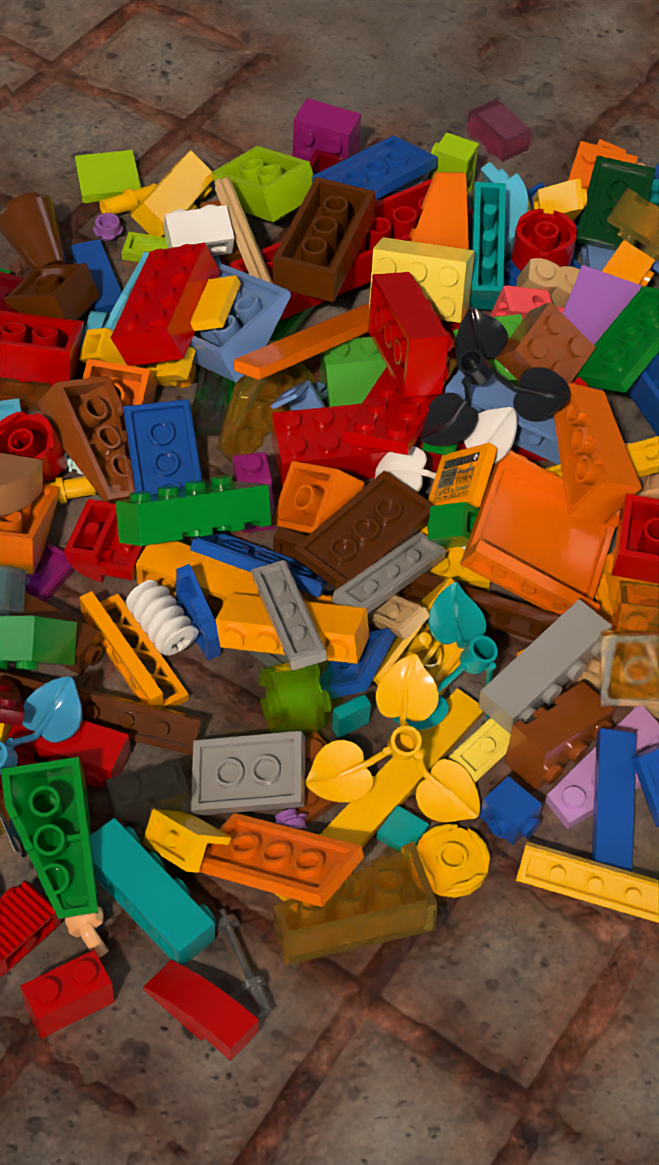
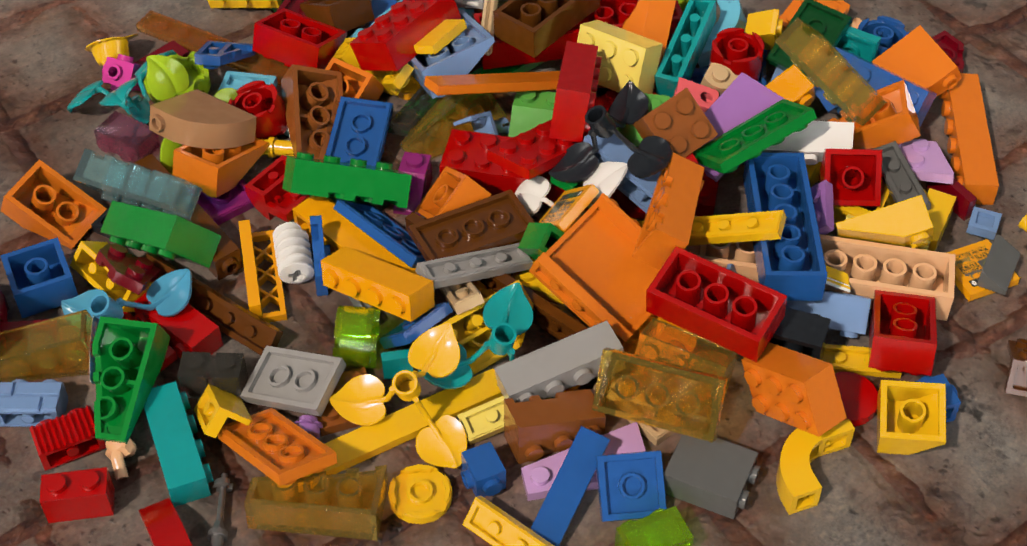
camera: 25 degrees right, 5 degrees down
light grey tile [251,560,327,671] -> none
teal tile [376,805,429,858] -> none

